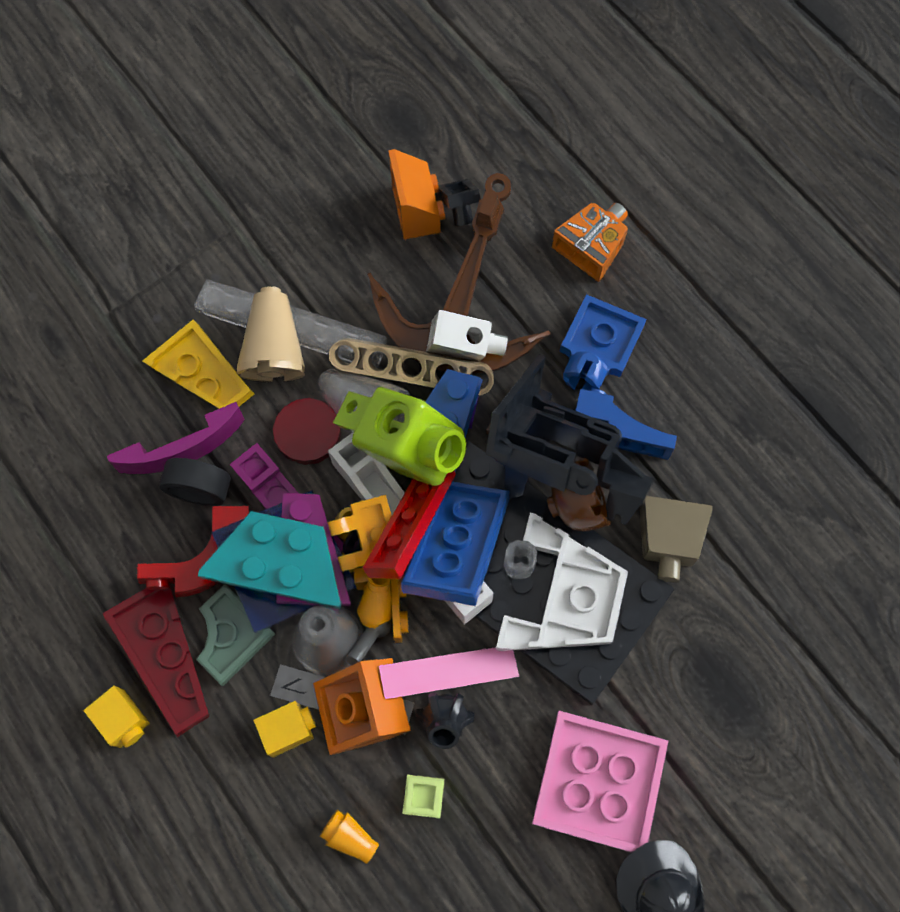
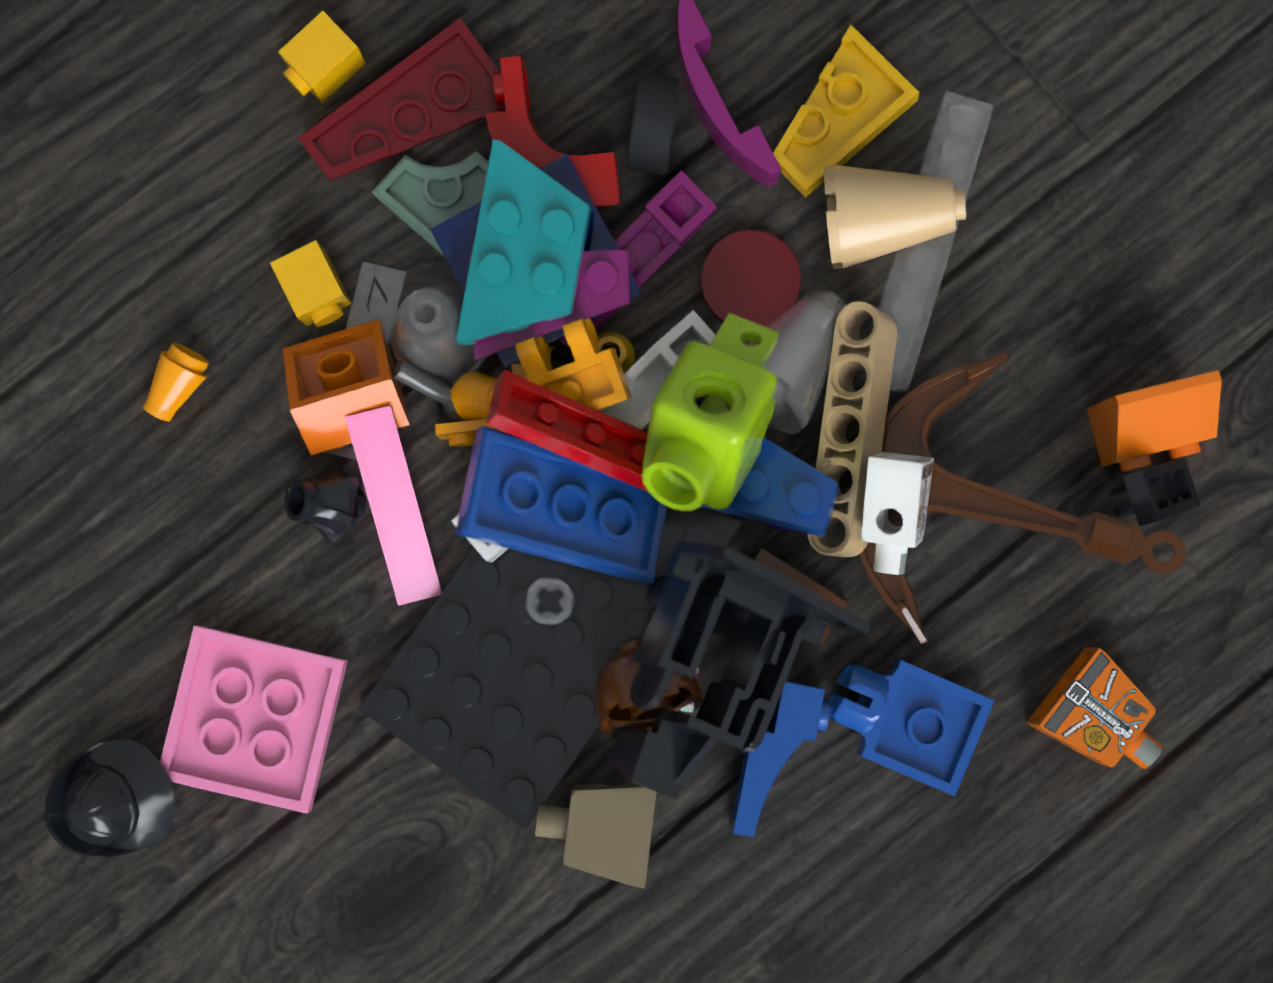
camera: 85 degrees right, 15 degrees up
yellowish green tile [402,775,444,818] -> none
white wing [496,513,628,651] -> none

